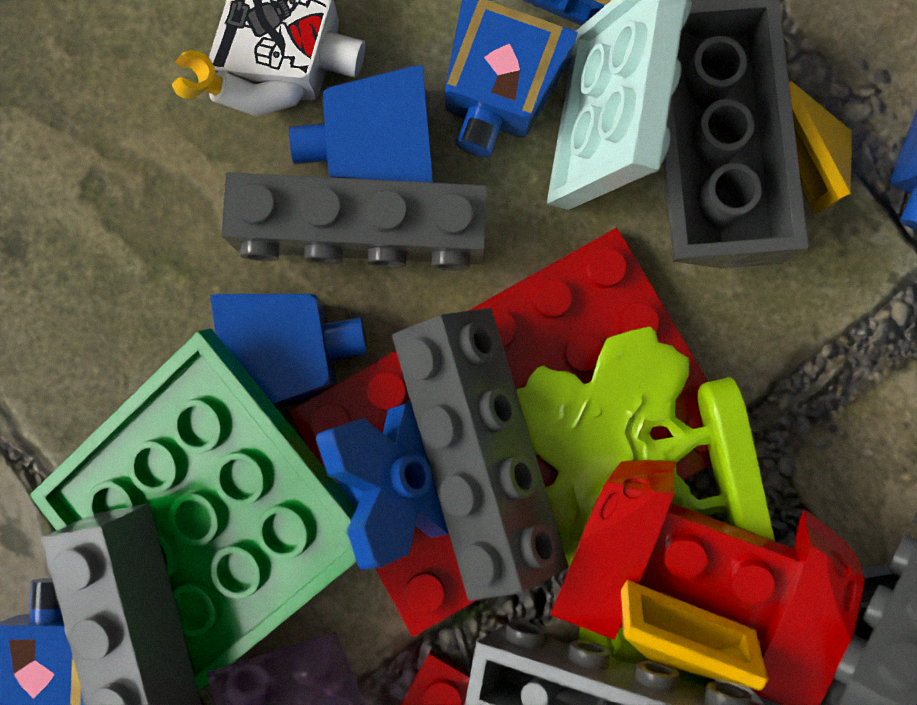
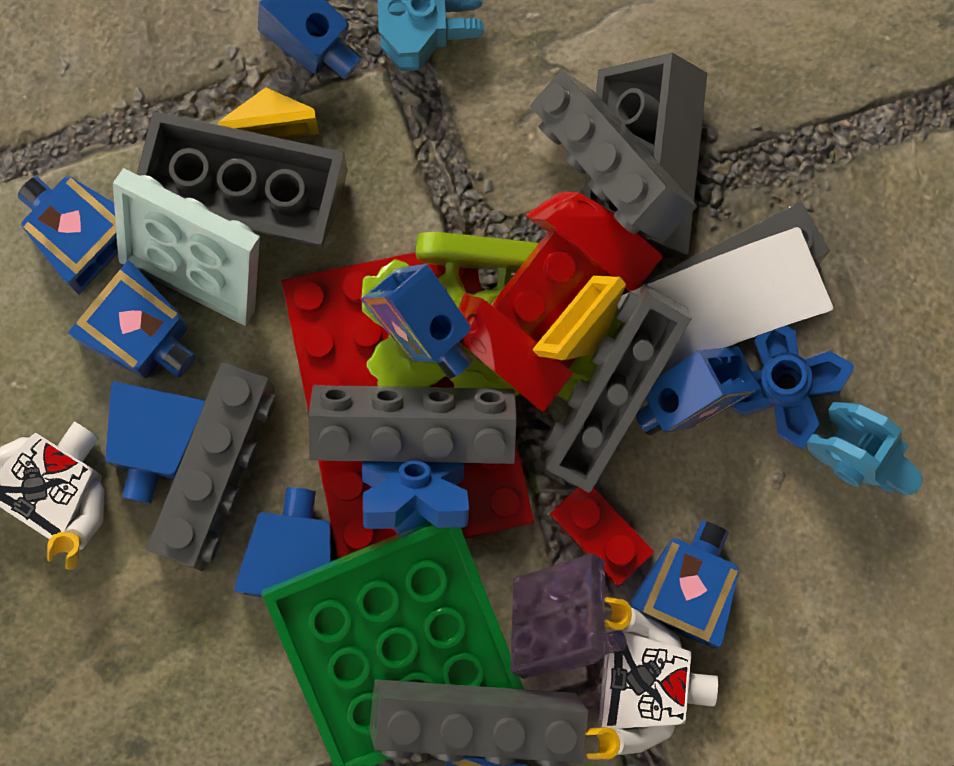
camera: 75 degrees left, 5 degrees down
none -> blue torso [360,264,473,379]

